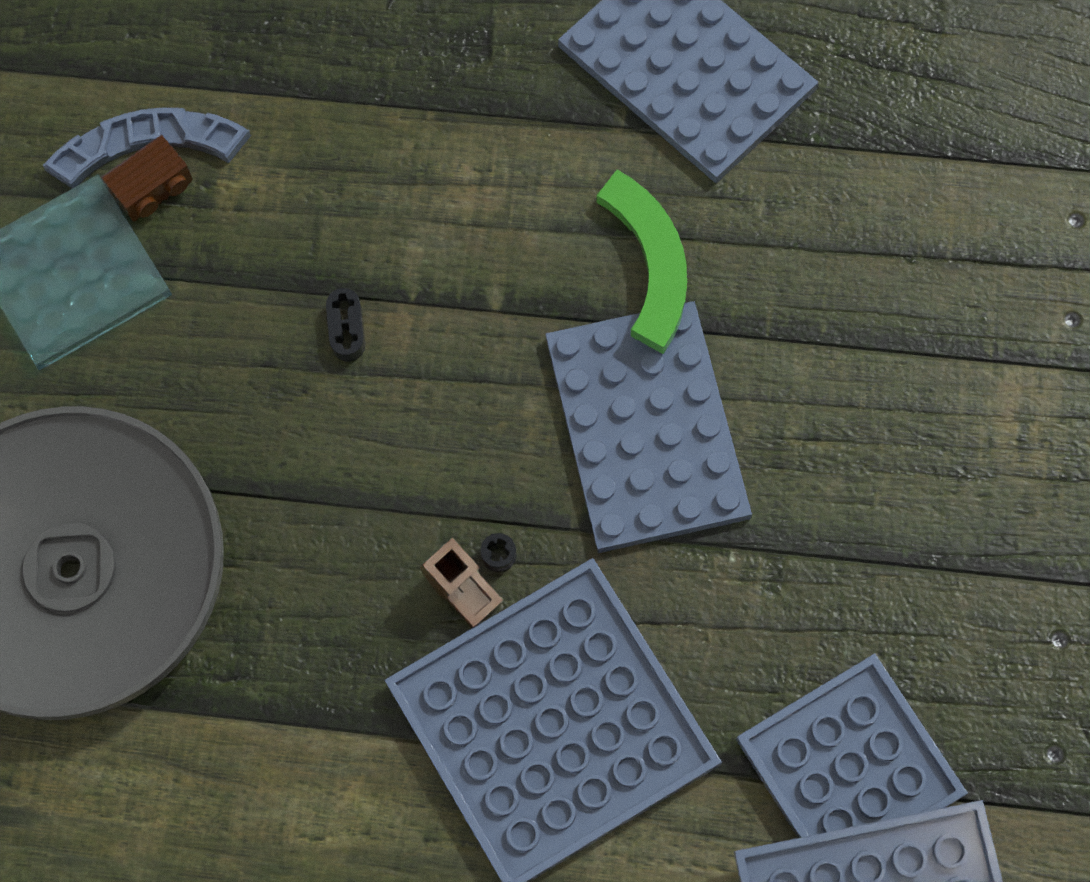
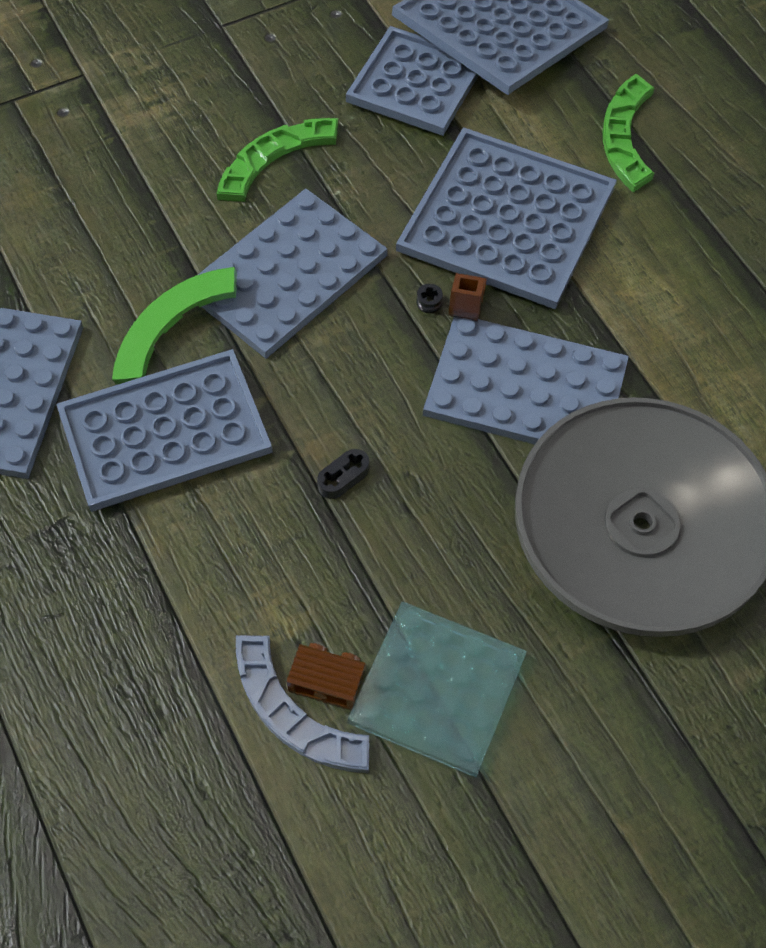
camera: 130 degrees left, 10 degrees down
none -> sand blue plate [56,349,273,512]
none -> bright green tile [216,118,338,202]
none -> sand blue plate [423,317,629,444]

